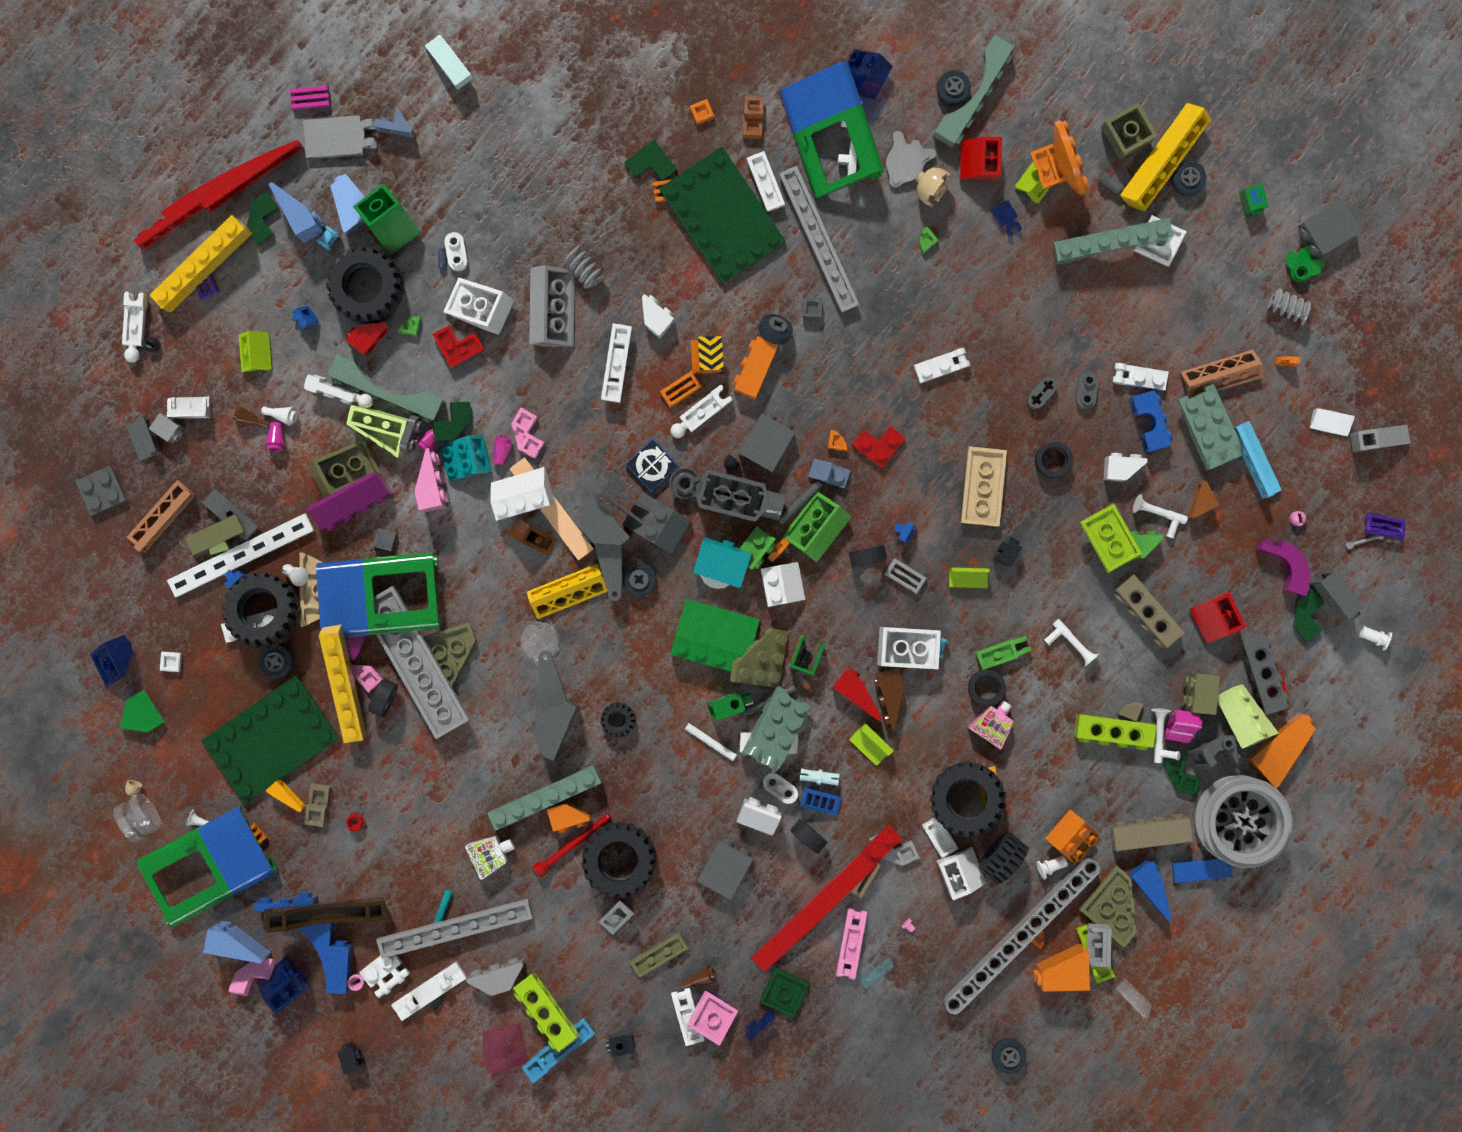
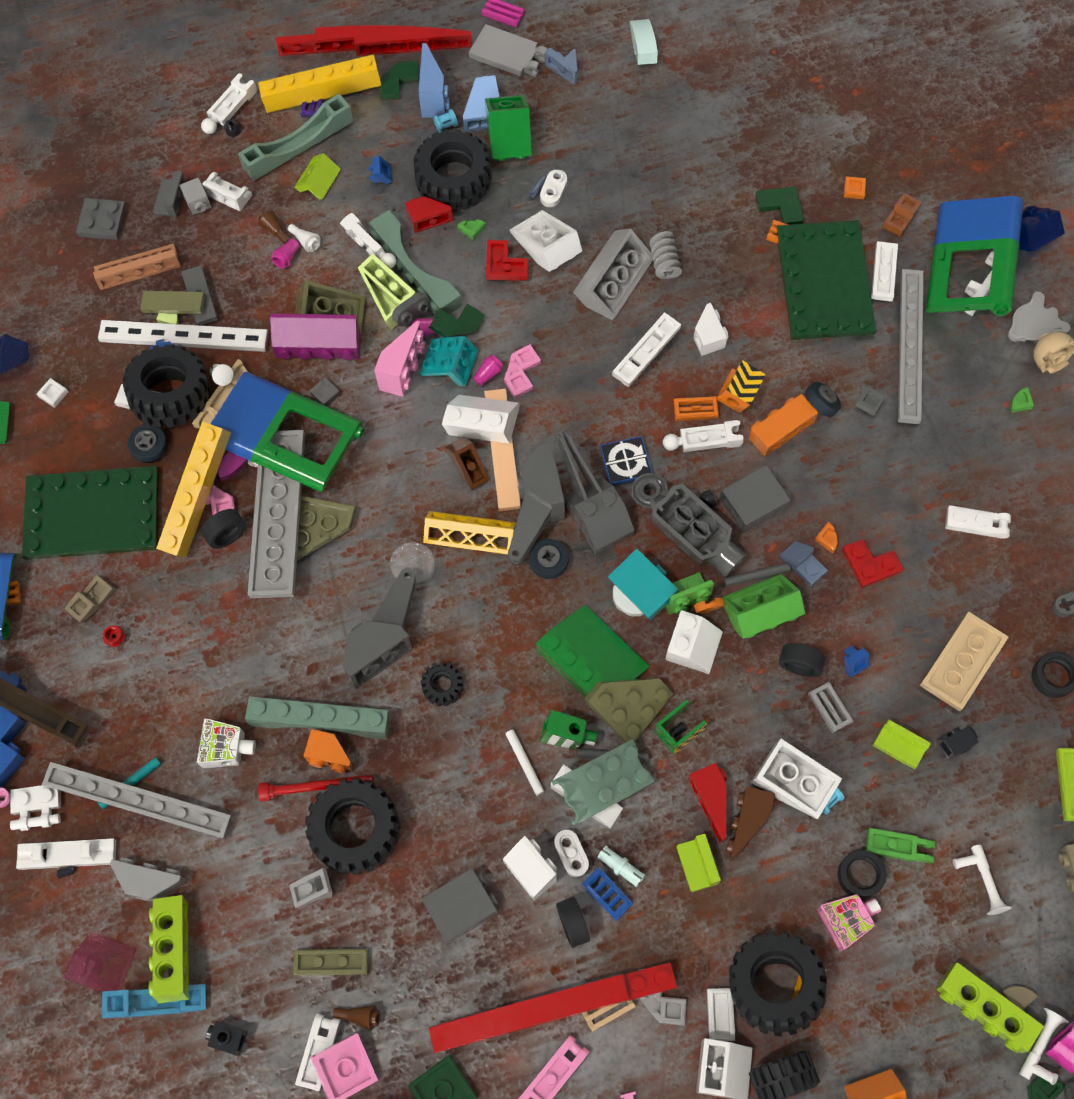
camera: 35 degrees right, 20 degrees down
light orange slope [266,779,306,812] -> none
none -> sand green arch [238,94,353,181]

